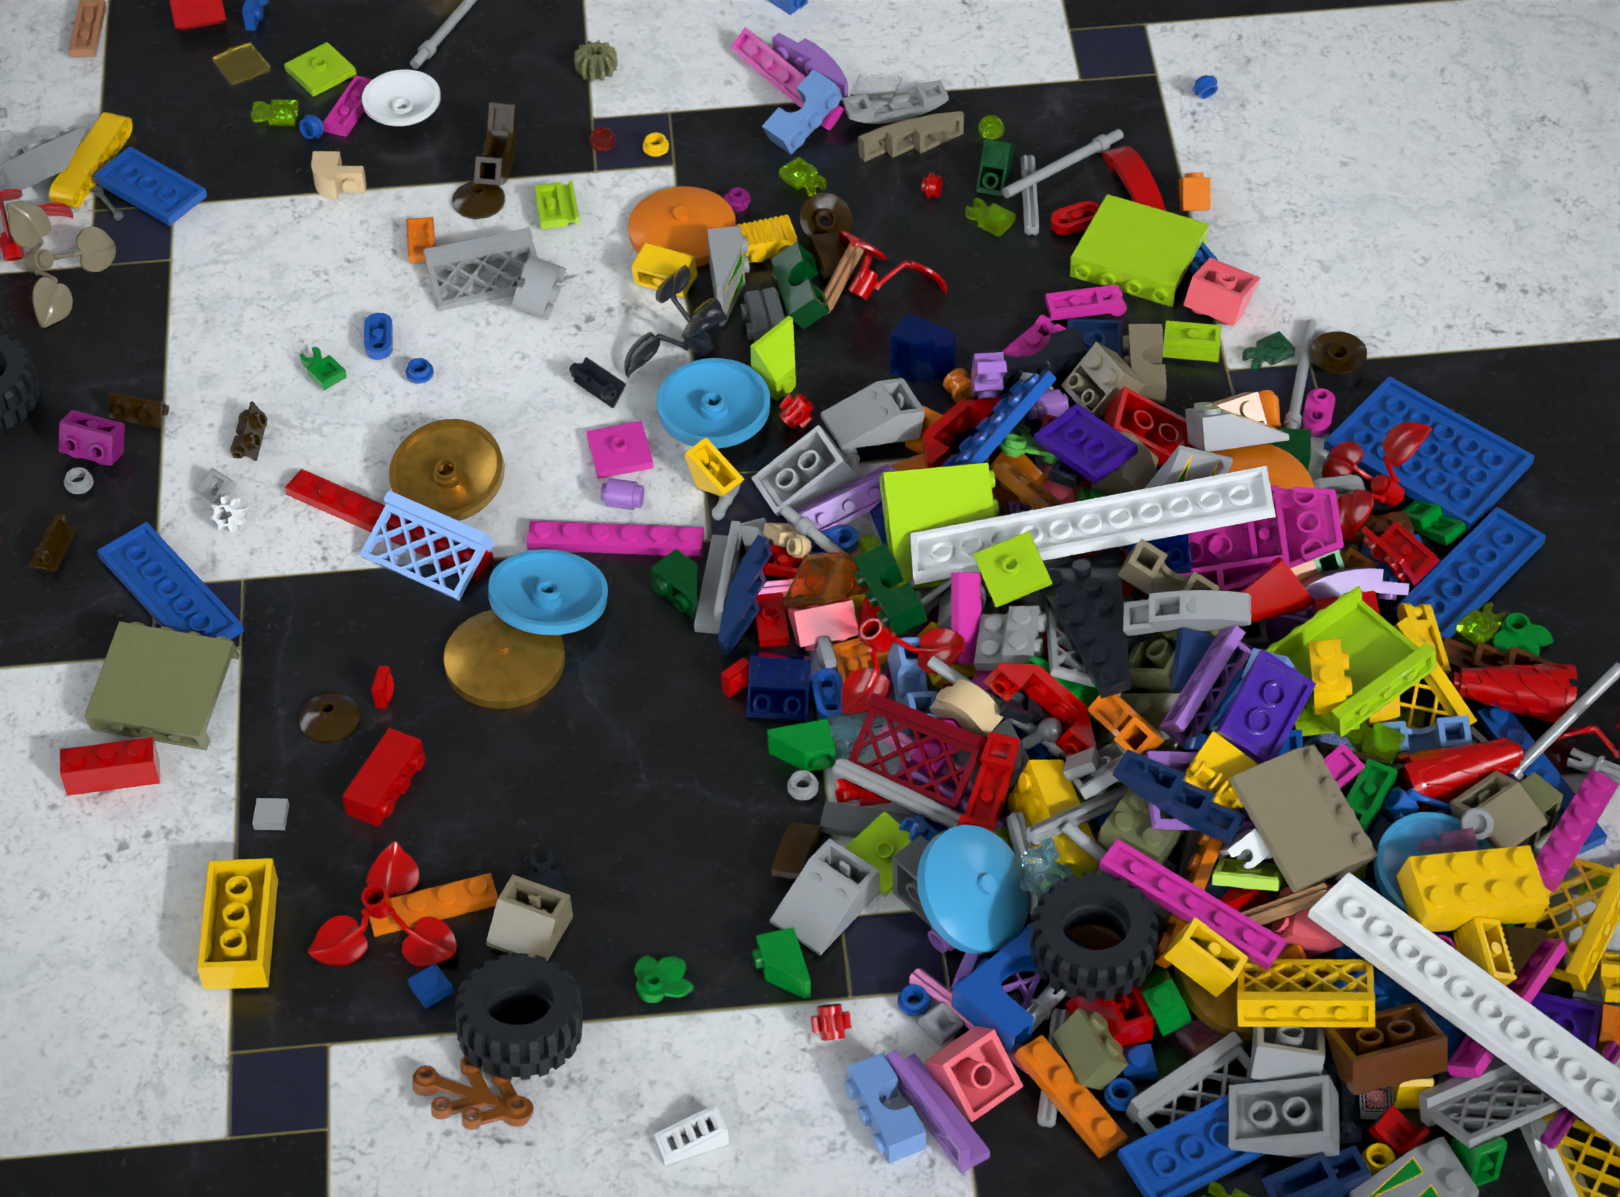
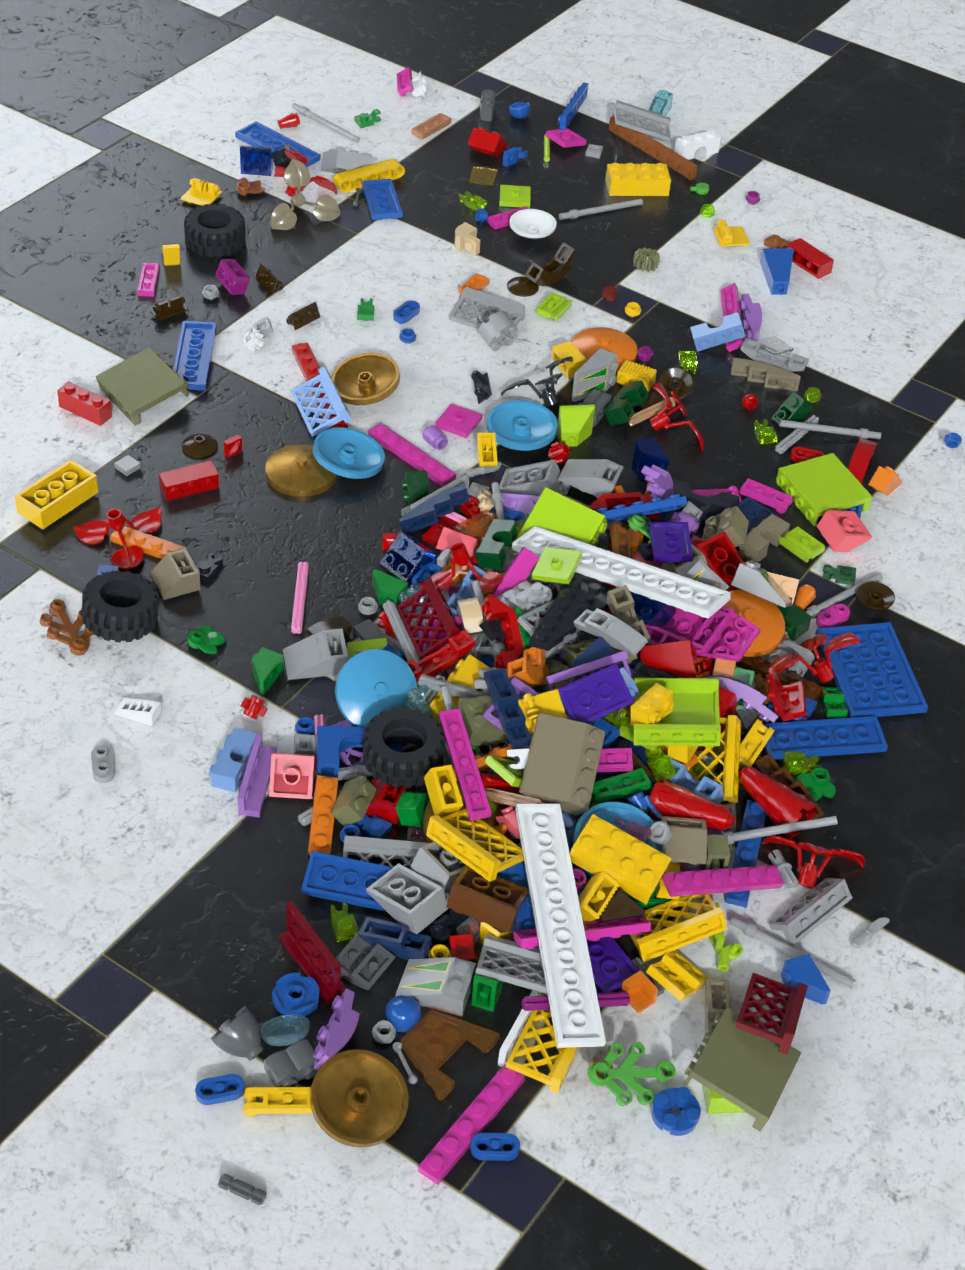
camera: 35 degrees right, 5 degrees down
none -> bright pink axle [291,561,309,634]

